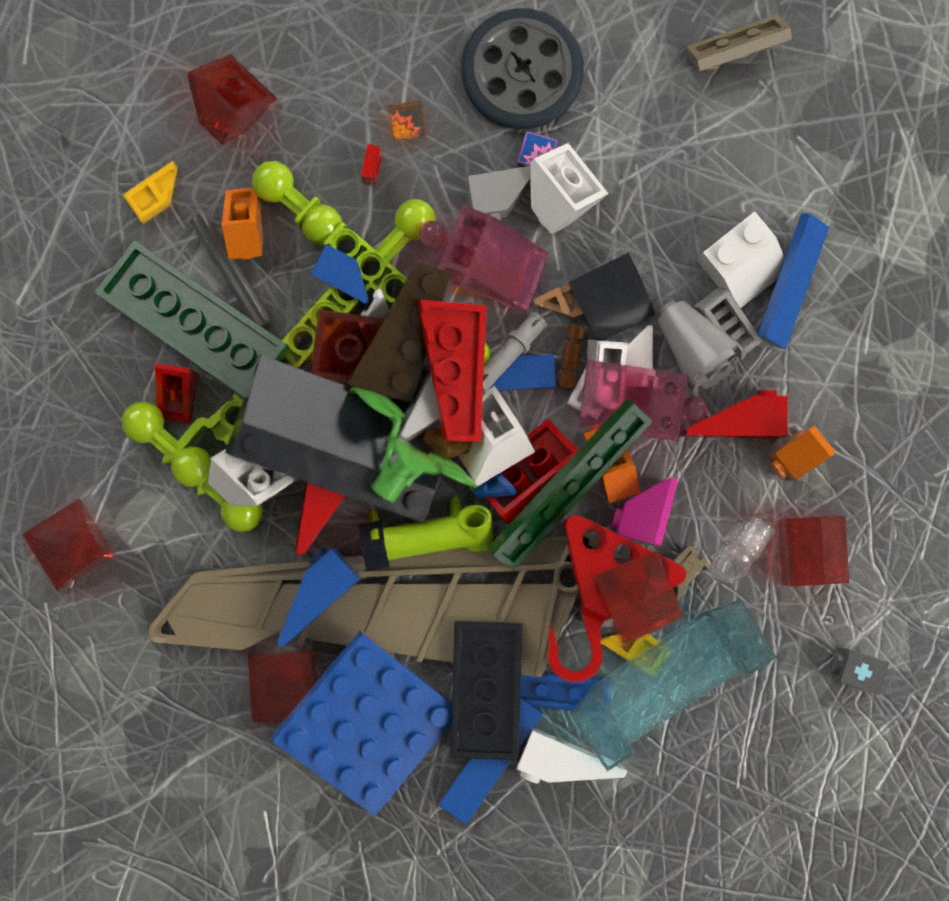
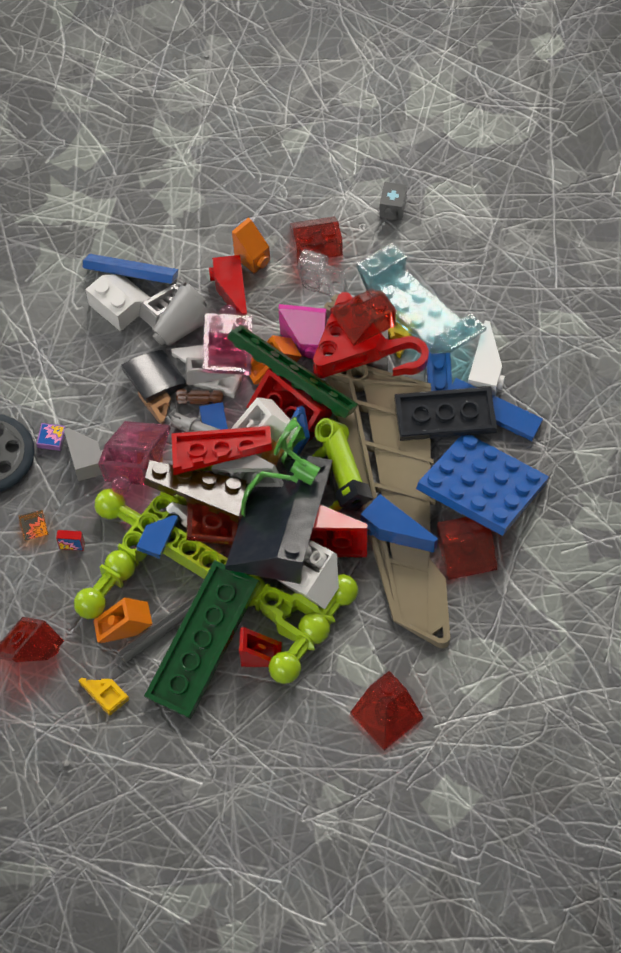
camera: 90 degrees left, 25 degrees down
white slope [530,143,608,234] -> none

